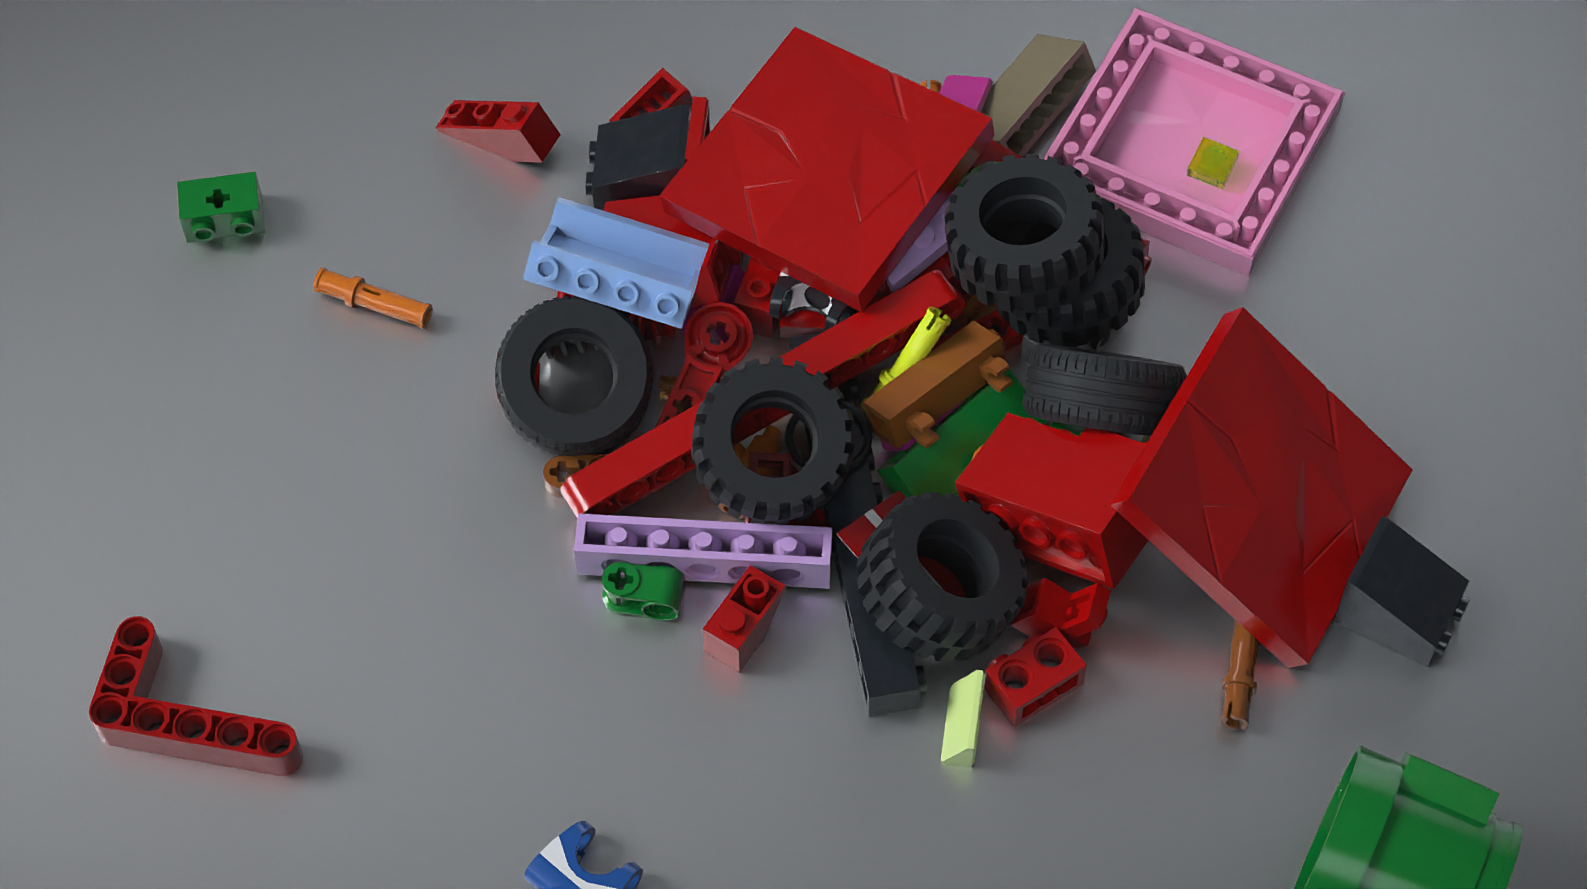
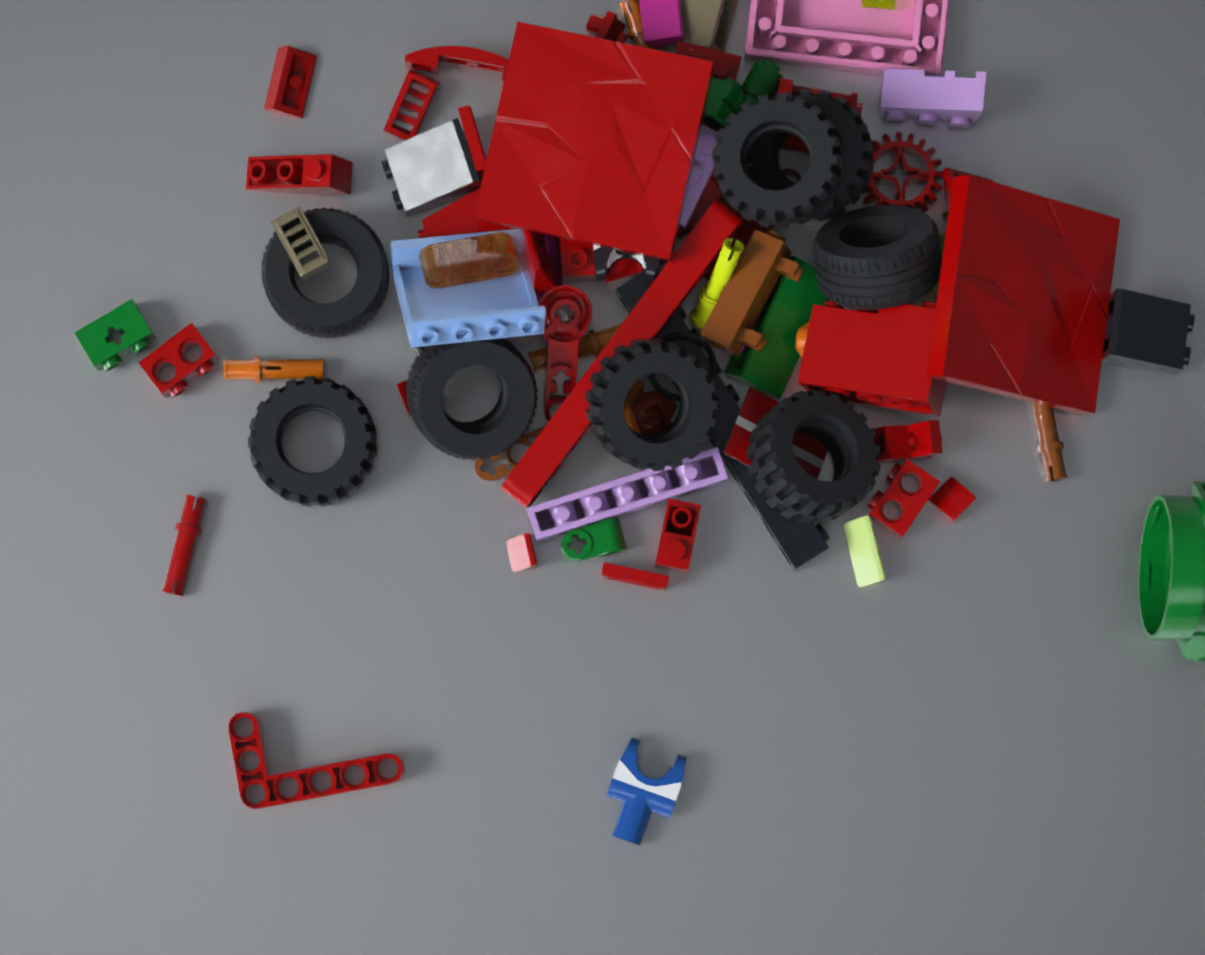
camera: 25 degrees left, 25 degrees up
none -> red brick [138,323,219,398]
none -> red pin [162,494,207,596]
none -> black tyre [248,376,378,507]
none -> black tyre [261,208,390,338]
none -> red slope [264,46,317,119]
none -> dark tan slope [271,206,332,281]
none -> red slope [404,46,509,86]
none -> clear orange beam [419,232,520,288]
none -> slope [506,533,538,572]
none -> red tile [601,562,669,591]
none -> red gear [860,132,943,213]
none -> lavender wedge [878,69,987,128]
none -> red slope [928,476,976,523]

